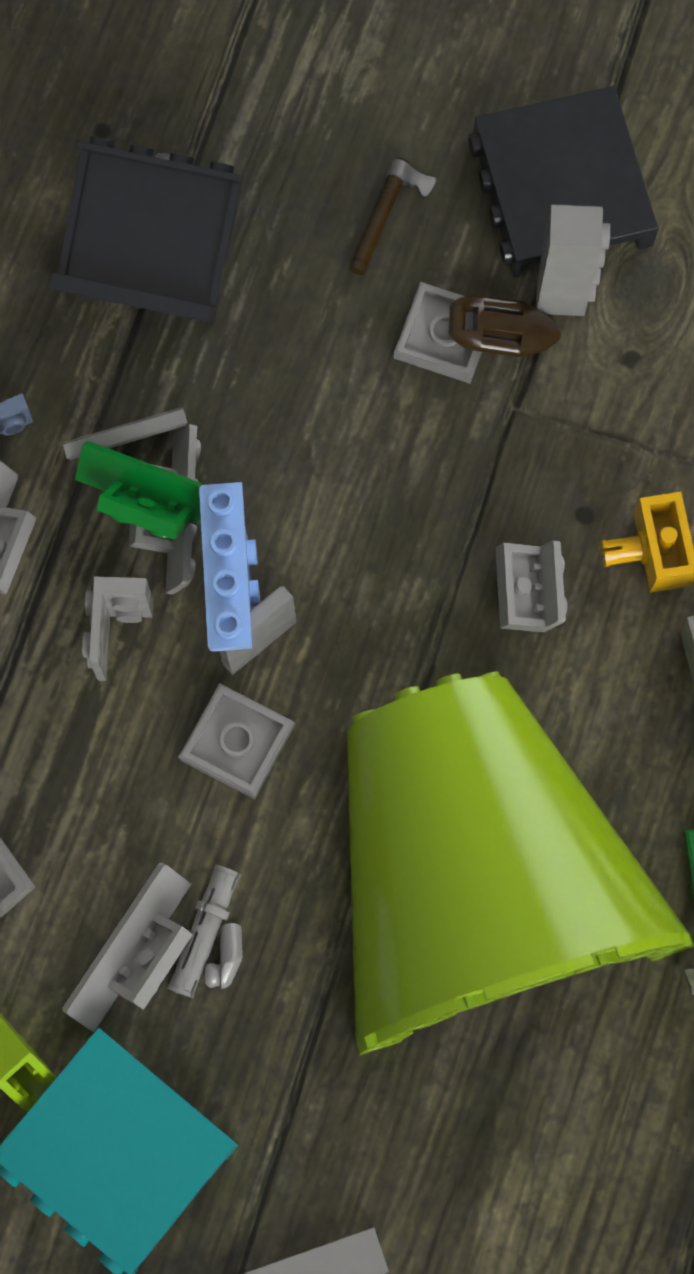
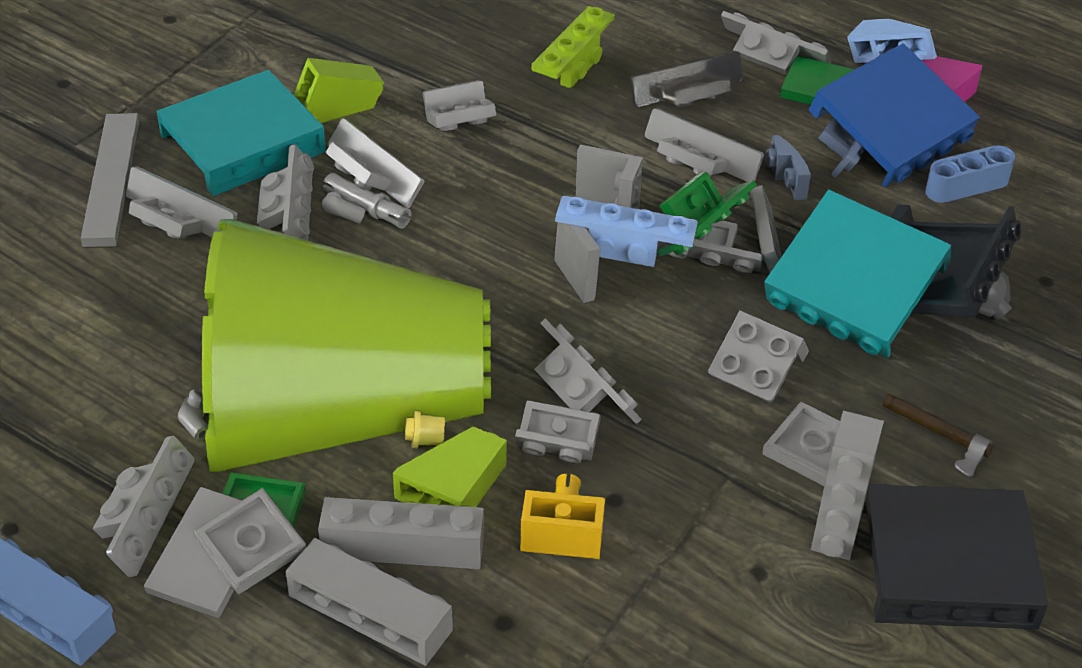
camera: 105 degrees right, 30 degrees down
light grey tile [179,683,295,799] -> none
dark brown piece [448,295,561,357] -> none
none -> light grey bracket [126,166,237,239]
none -> light grey arm [178,389,208,441]
none -> light grey bracket [257,144,314,240]
none -> lime slope [393,426,507,507]
none -> light yellow hose [405,411,445,449]
none -> light grey bracket [534,318,642,424]
none -> light grey bracket [708,310,809,403]
none -> teal panel [764,189,951,359]

